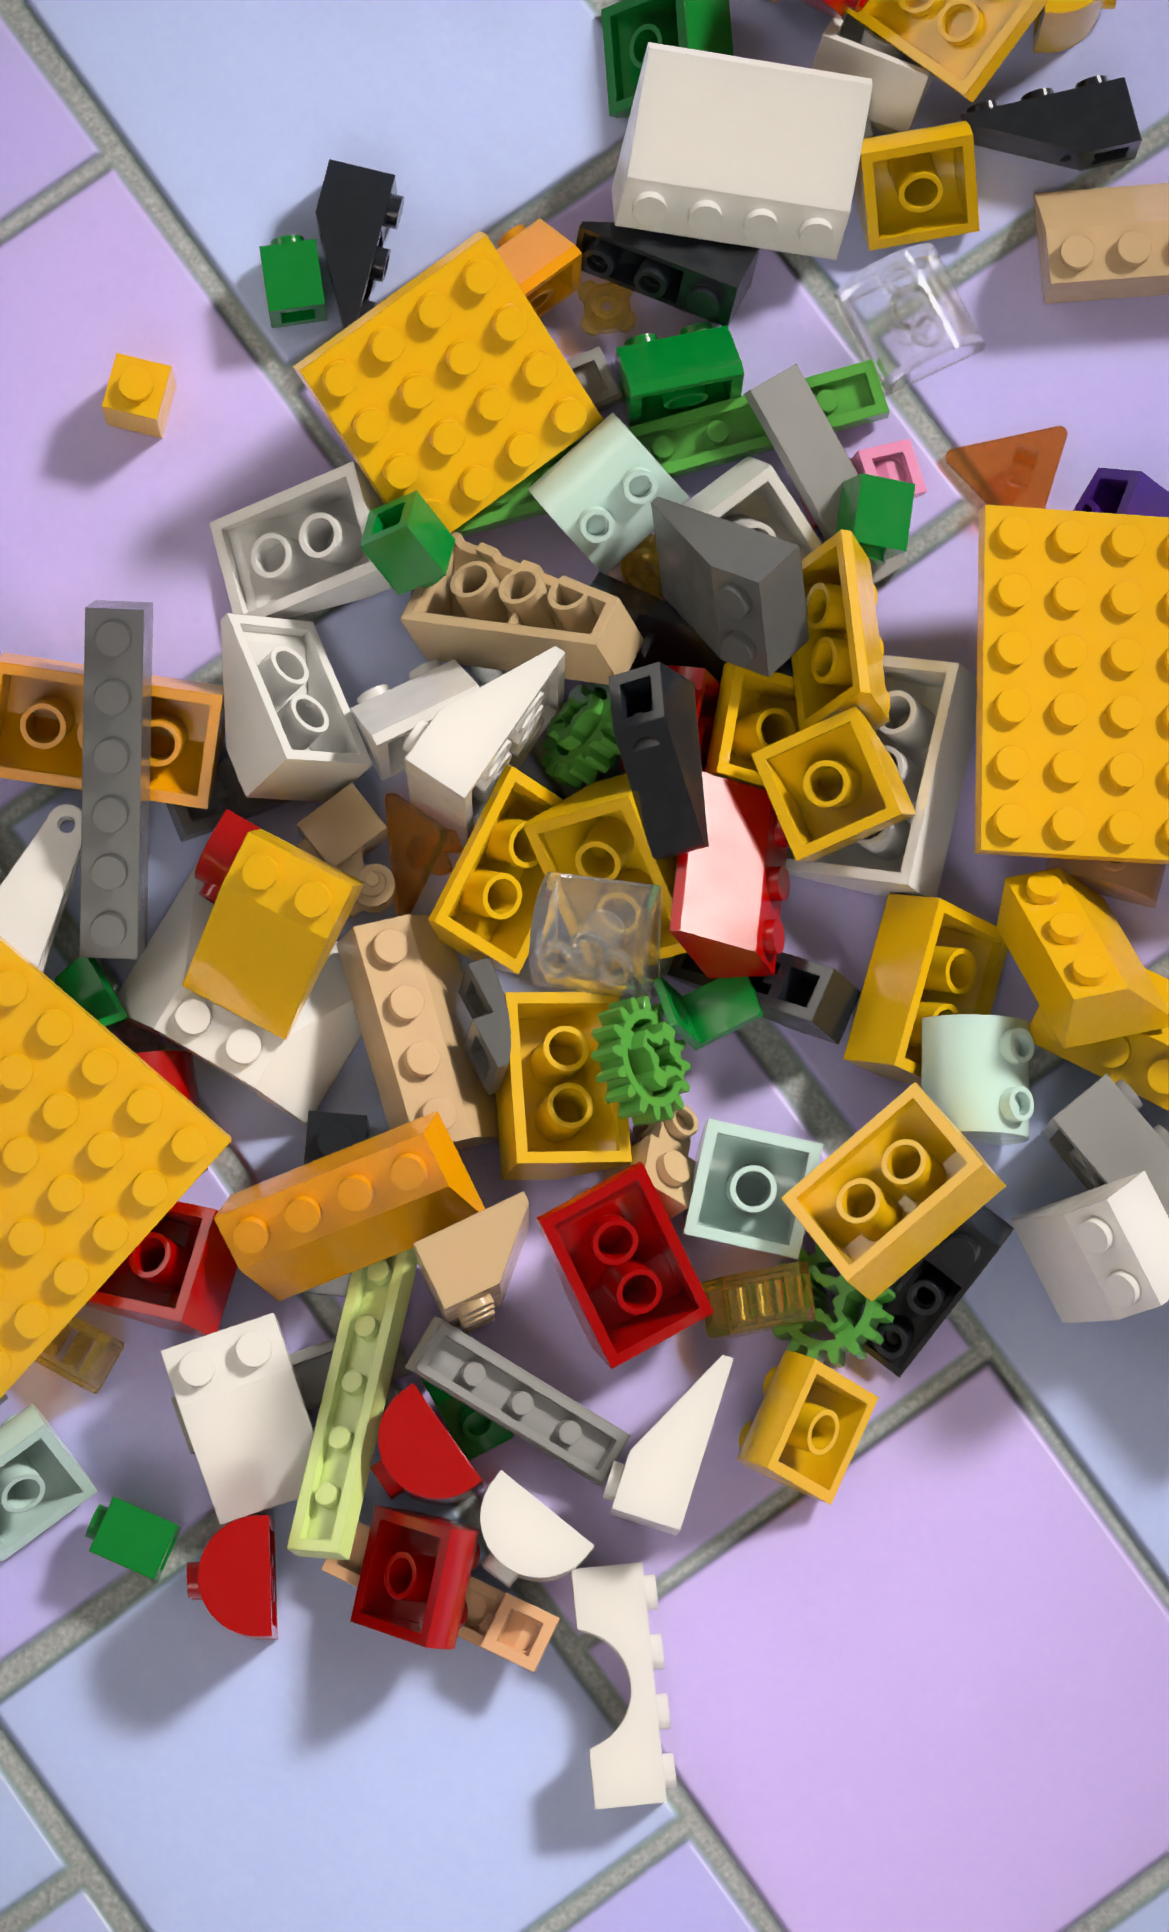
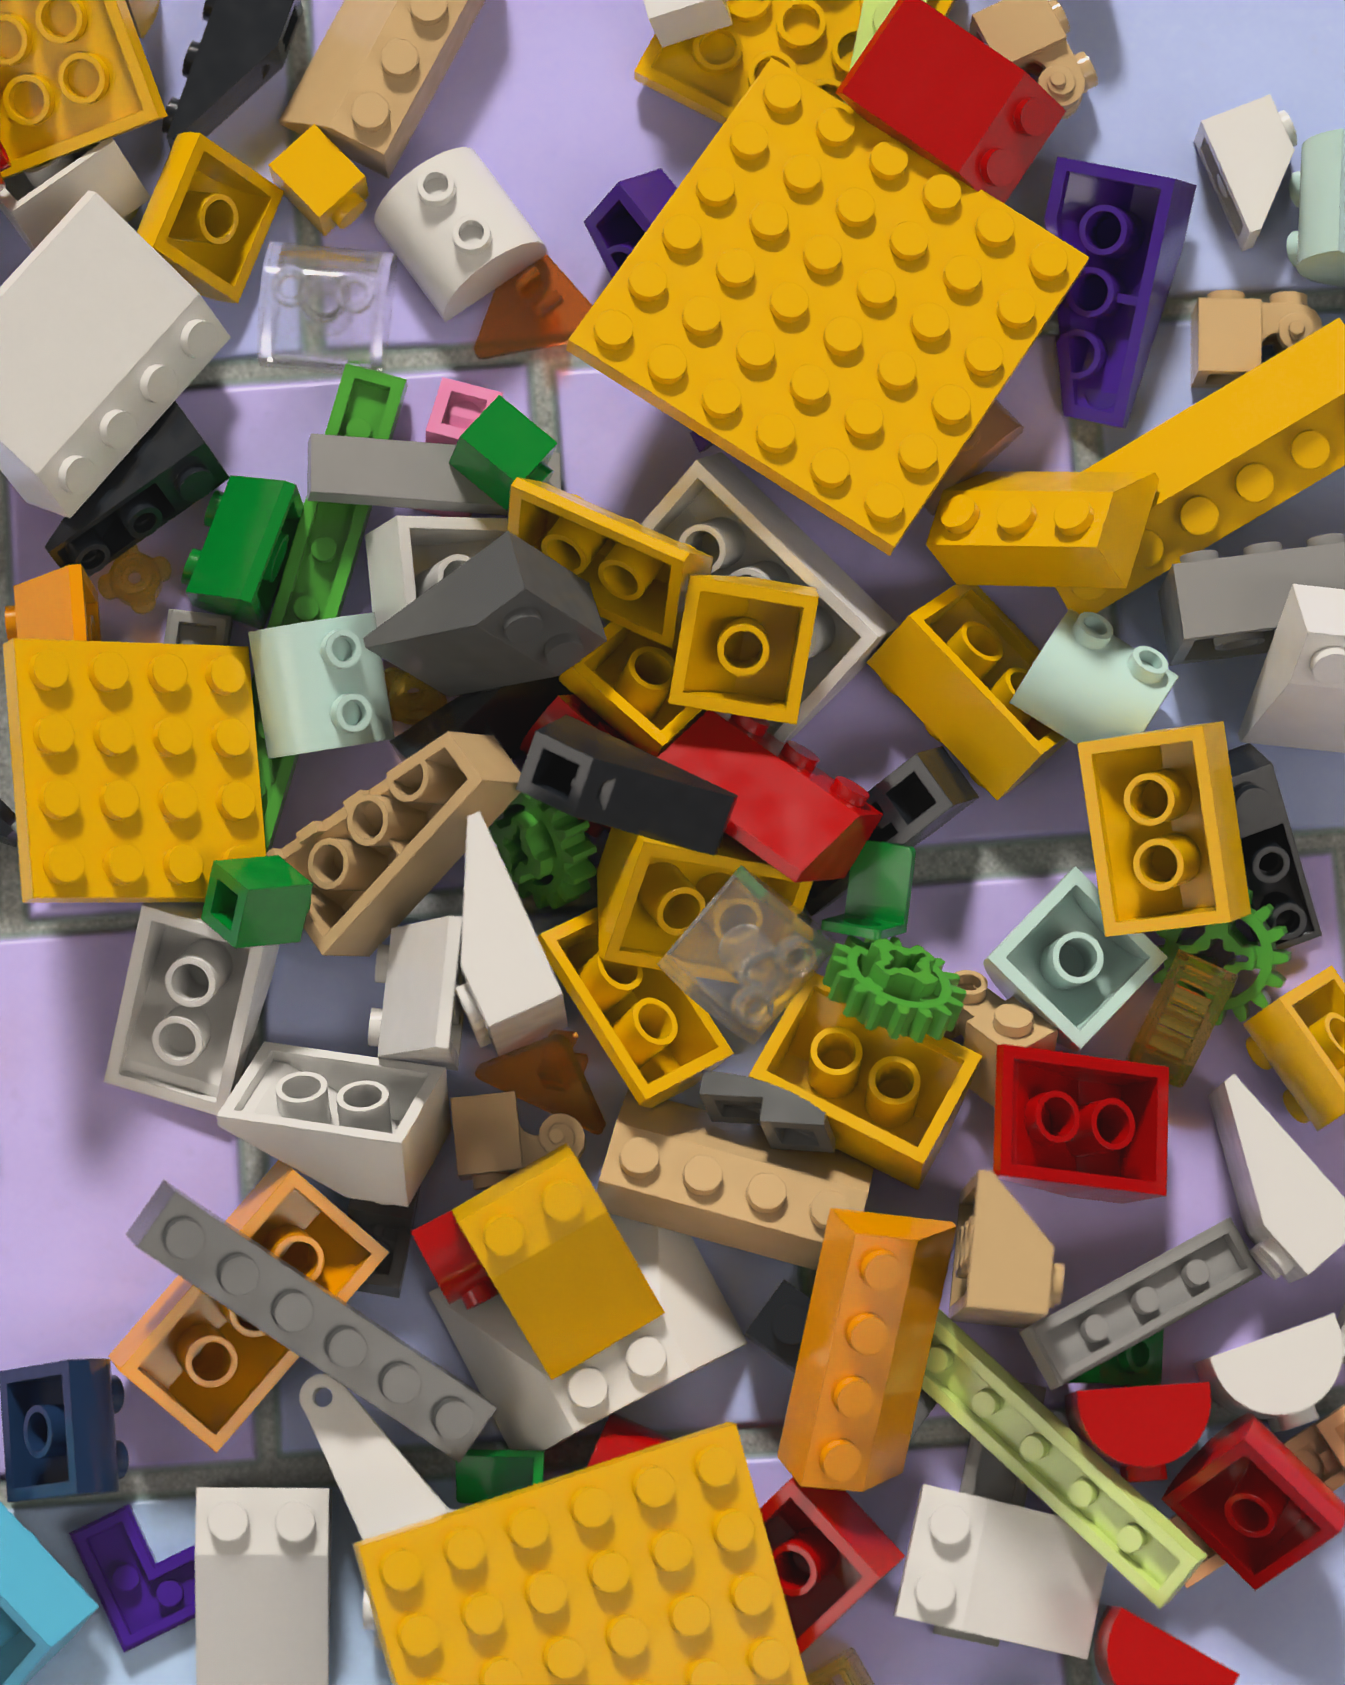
camera: 55 degrees left, 0 degrees up
none -> yellow brick [268,124,370,236]
none -> white brick [374,147,548,322]

